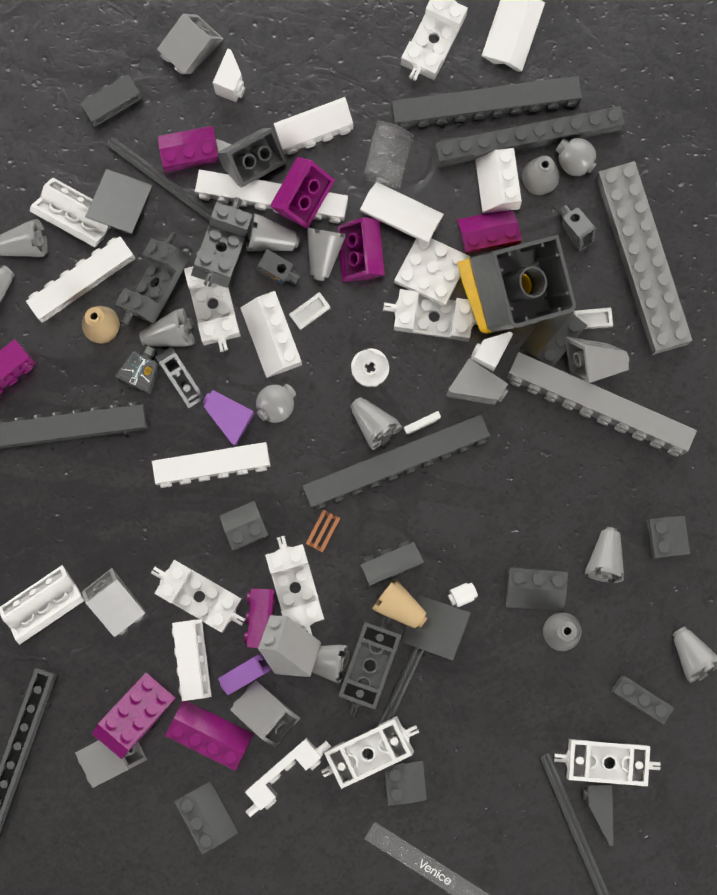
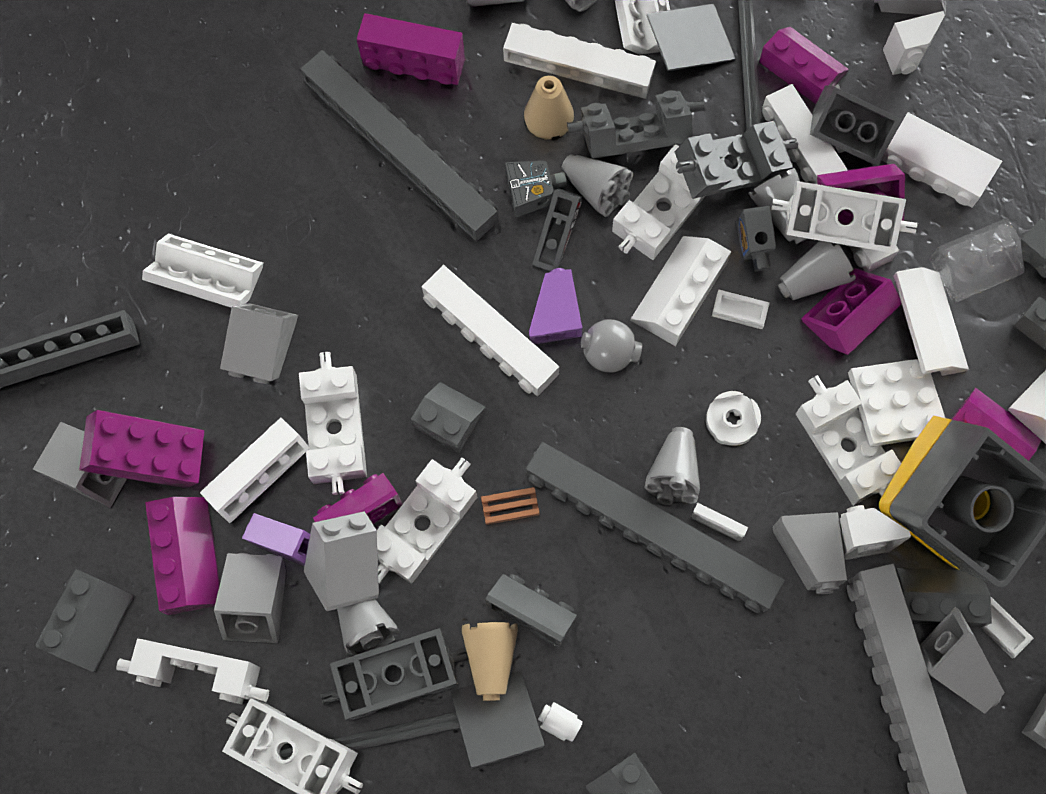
camera: 55 degrees right, 10 degrees down
none -> white brick [771,181,917,253]

